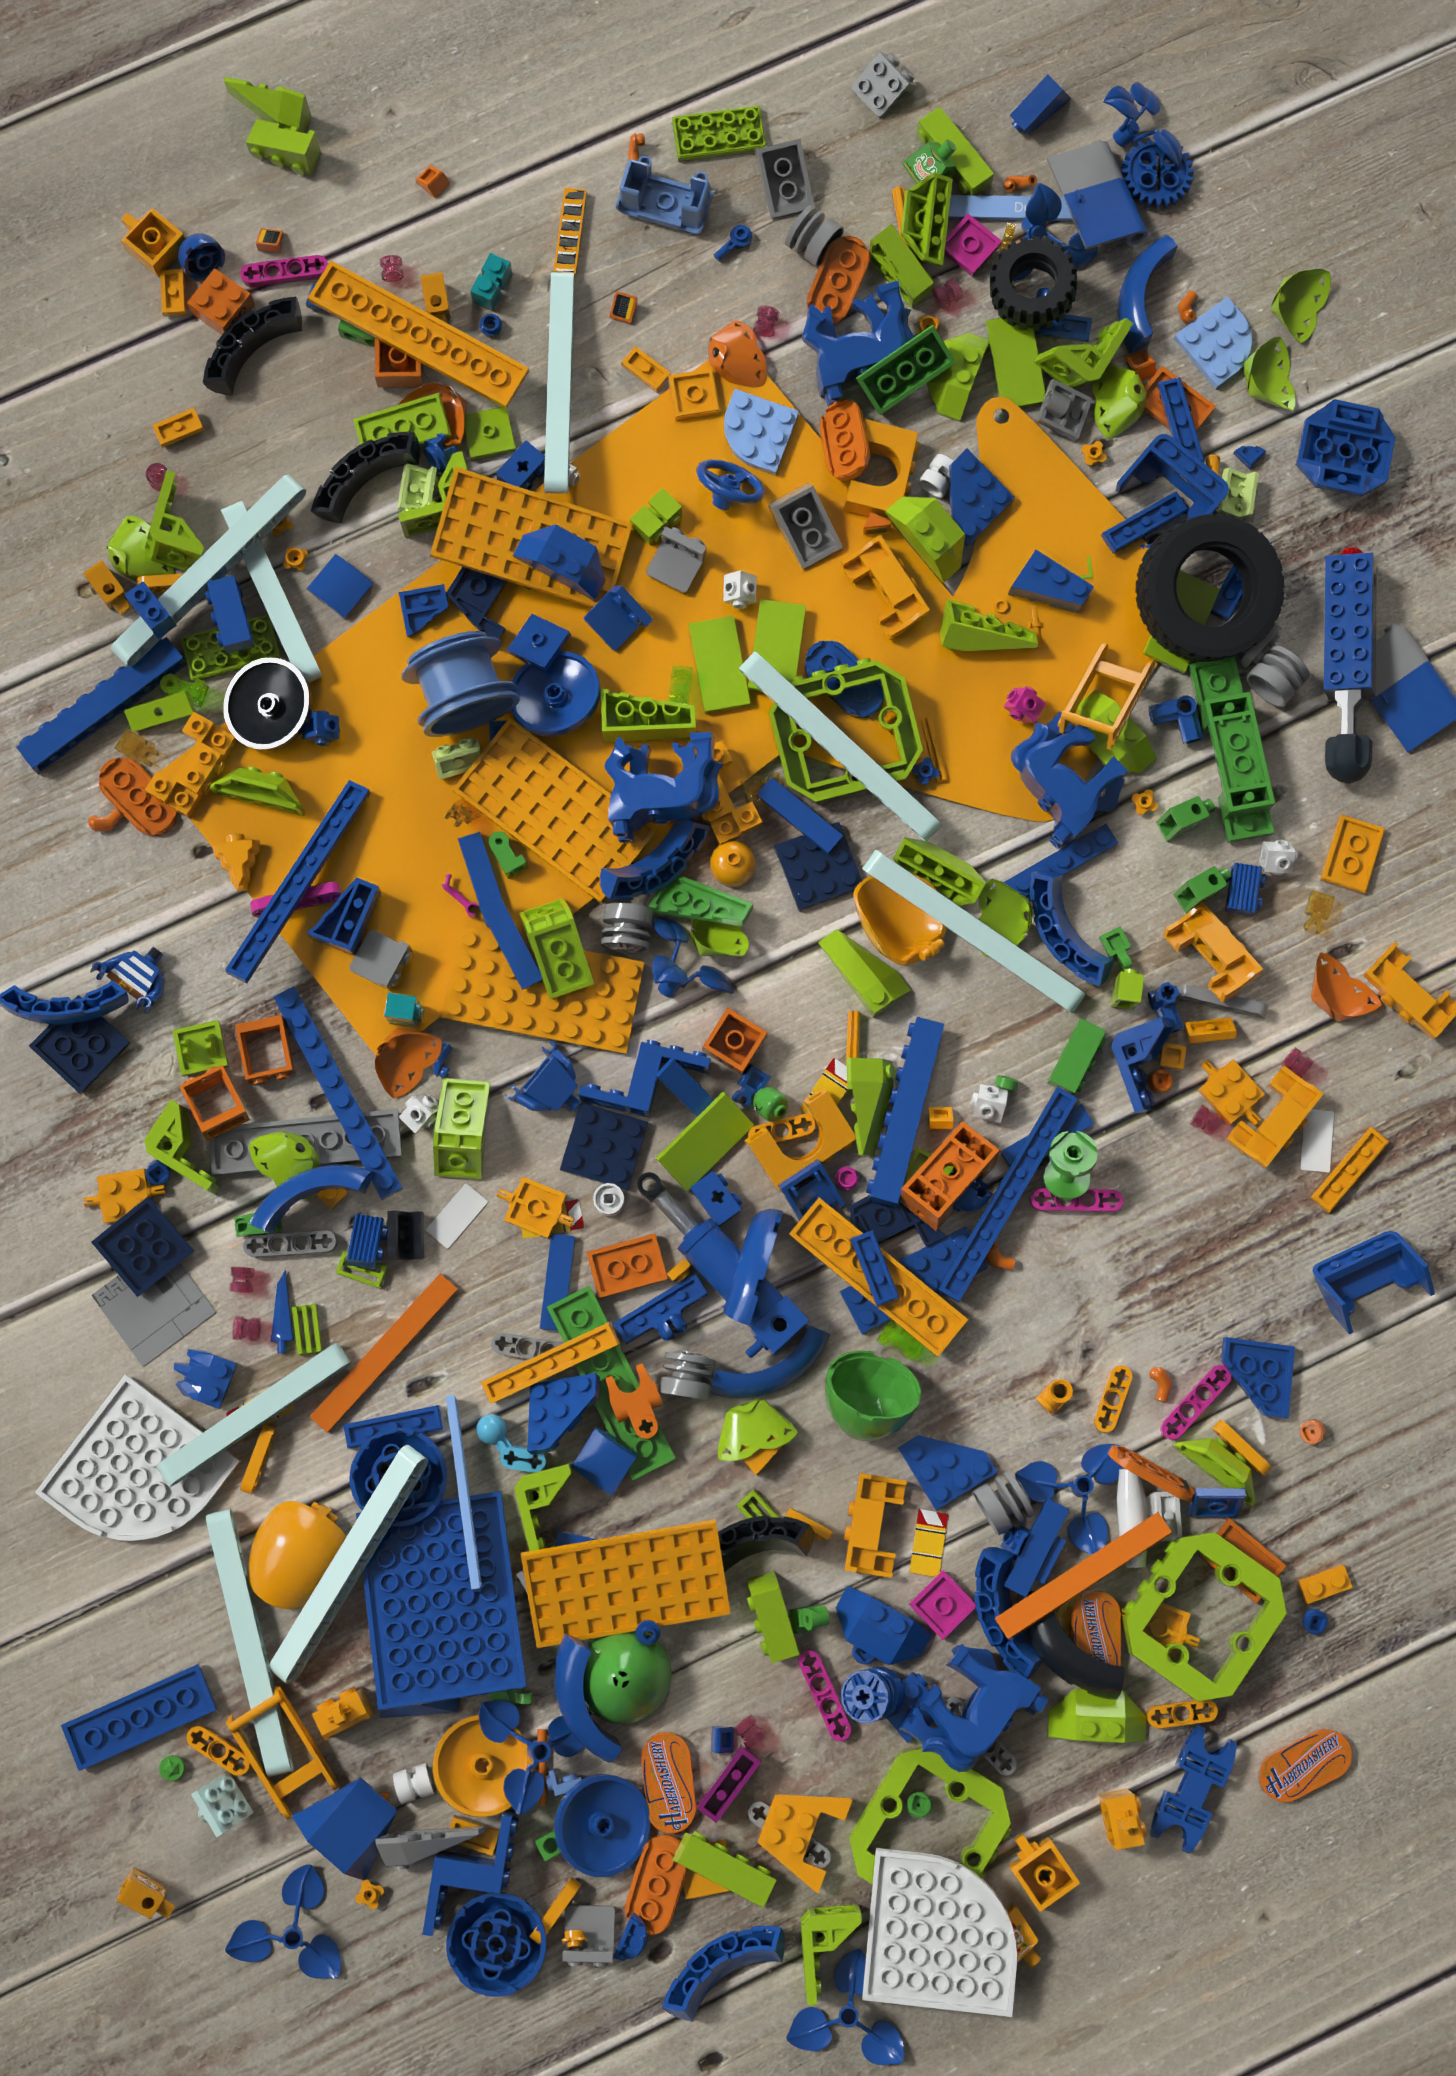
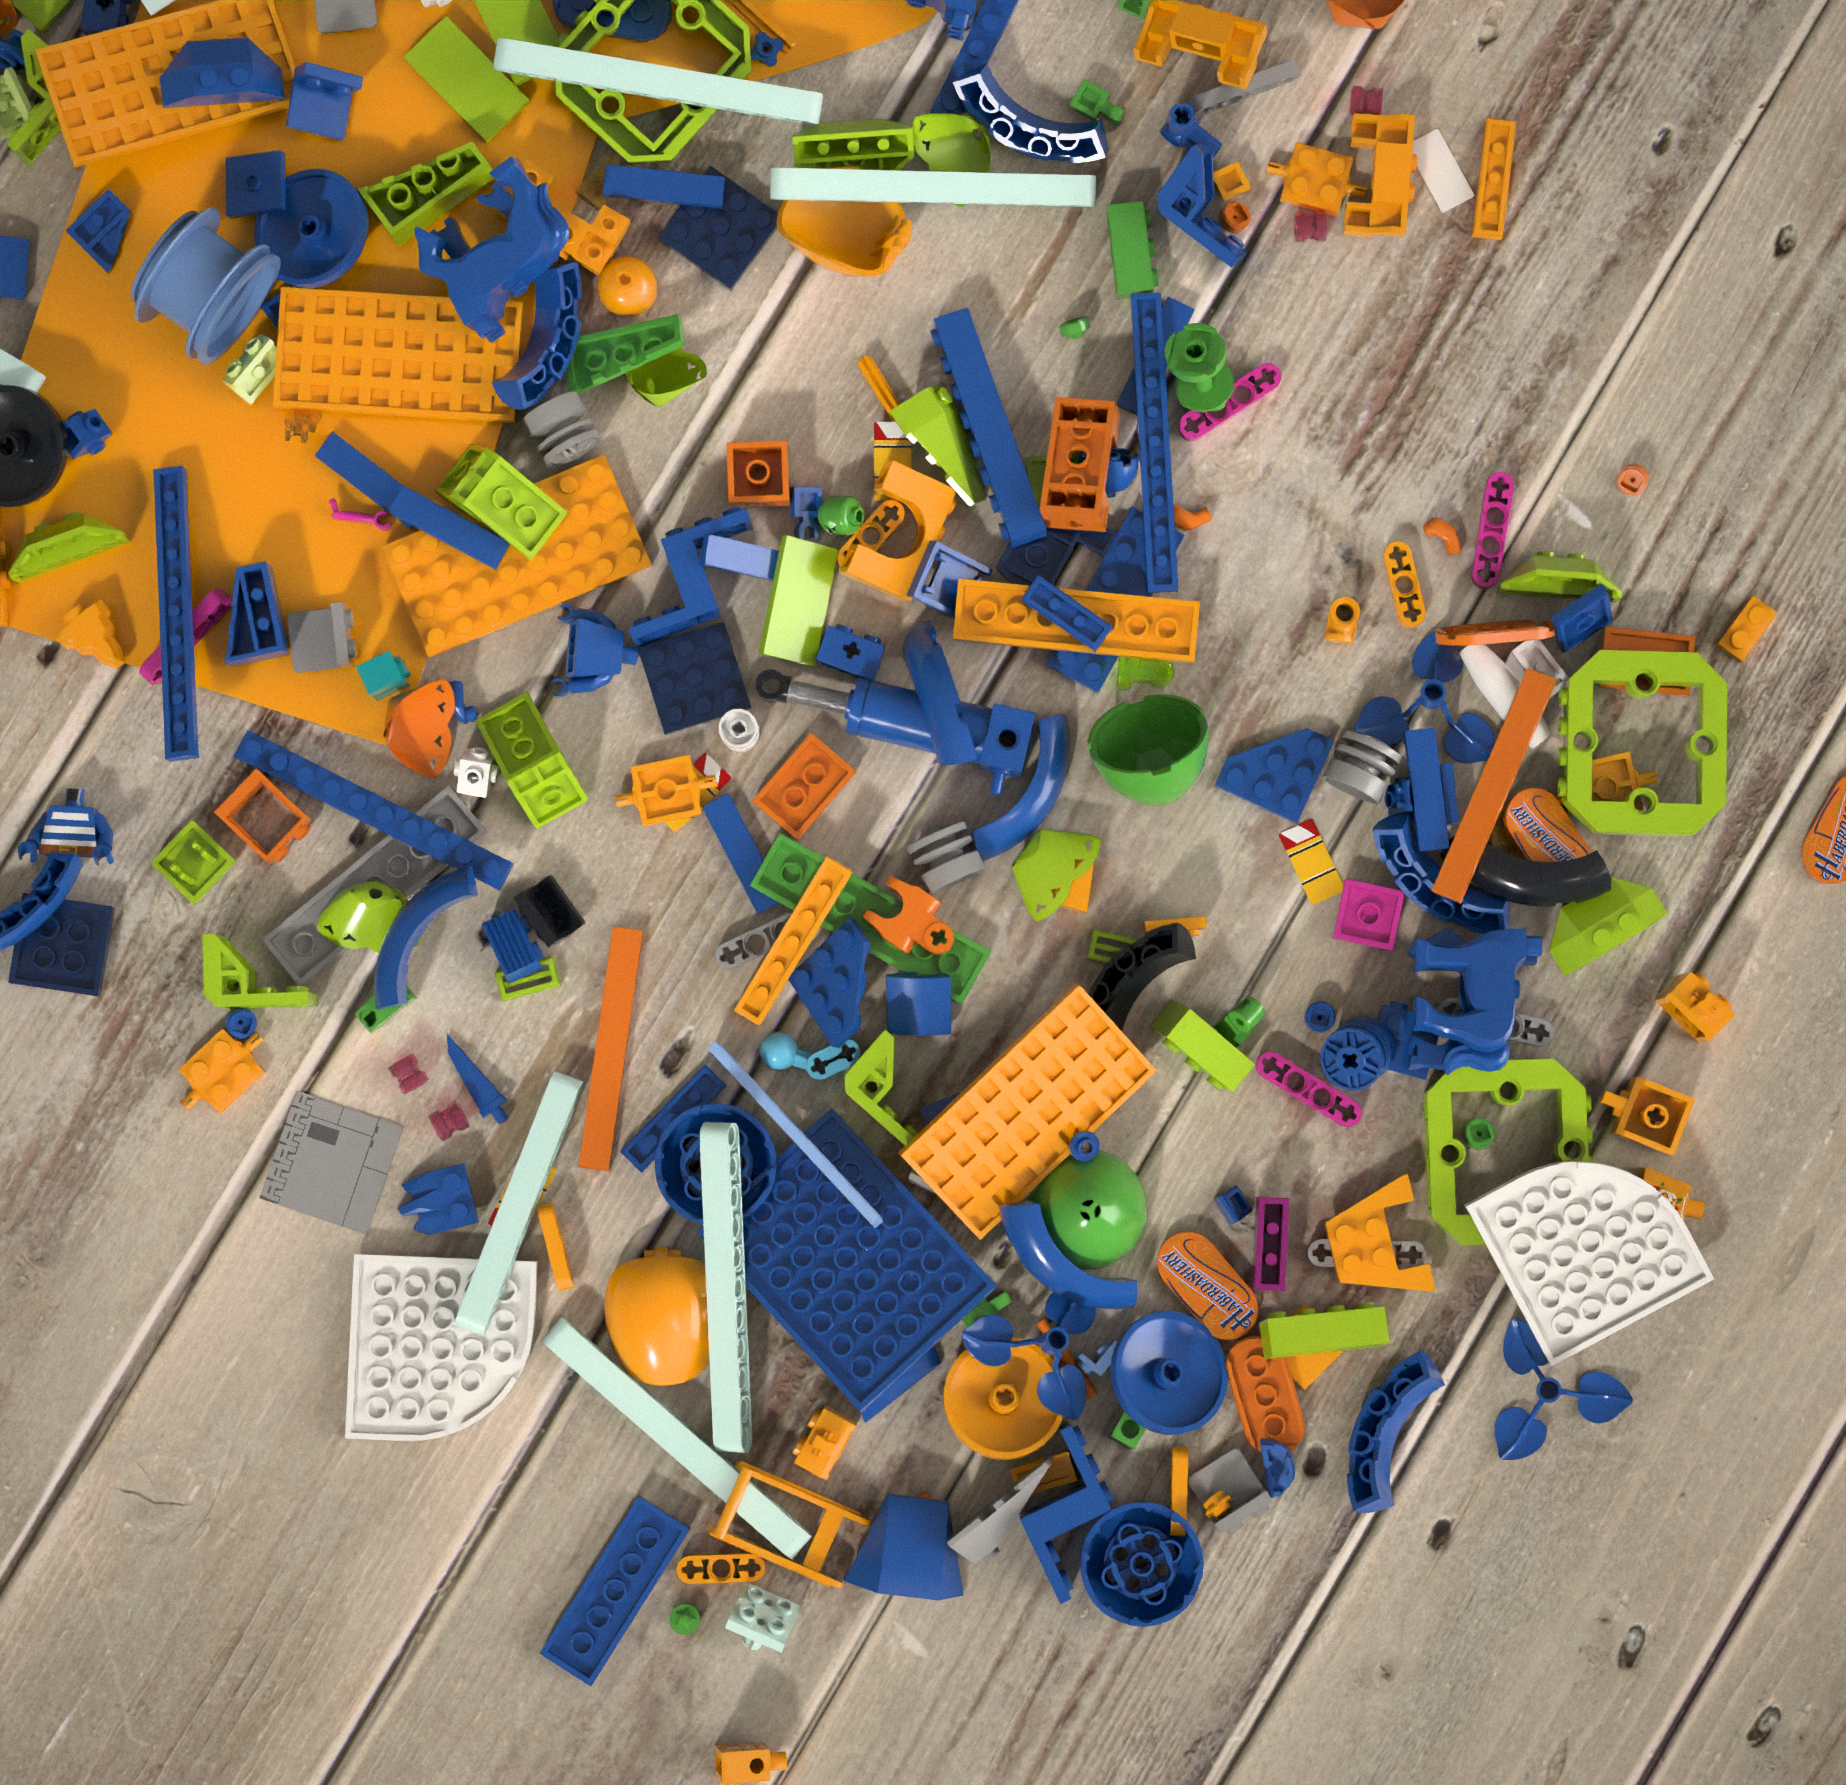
camera: 30 degrees left, 5 degrees up
dark blue plate [91,1196,195,1297] -> none
orange window [179,1065,250,1141] -> none
blue plant [225,1864,341,1979] -> none
light grey beam [243,1230,338,1258] -> none
lime tile [292,1304,322,1355] -> none
light orange plate [316,1189,349,1210] -> none
light orange plate [355,1880,384,1910] -> none
white wheel [393,1762,435,1804] -> none
white sticker [426,1183,488,1248] -> none
dark blue wing [446,567,531,640] -> none
bright green leg [489,831,528,878] -> none
blue plate [614,1274,708,1345] -> none
blue plant [652,917,734,998] -> none
light orange plate [667,1258,691,1283] -> none
clear neon green leg [669,665,694,704] -> none
clear pink wheel [733,1714,767,1750] -> none
lime bracket [800,1904,862,2005] -> none
lime wedge [818,929,911,1018] -> none
dark pink plate [835,1167,859,1191] -> none
blue wedge [835,1586,932,1665] -> none
light orange bracket [844,1473,907,1578] -> none
light orange plate [928,1107,954,1130] -> none
white brick [970,1084,1008,1123] -> none
lime piece [1110,969,1144,1010] -> none
light orange beam [1146,1700,1218,1728] -> none
blue piece [1151,1724,1237,1854] -> none
light orange plate [1184,1017,1237,1043] -> none
light orange beam [1212,1420,1272,1477] -> none
blue plate [1221,1337,1295,1419] -> none
blue tile [1302,1608,1328,1635] -> none
blue windscreen [1312,1231,1435,1334] -> none

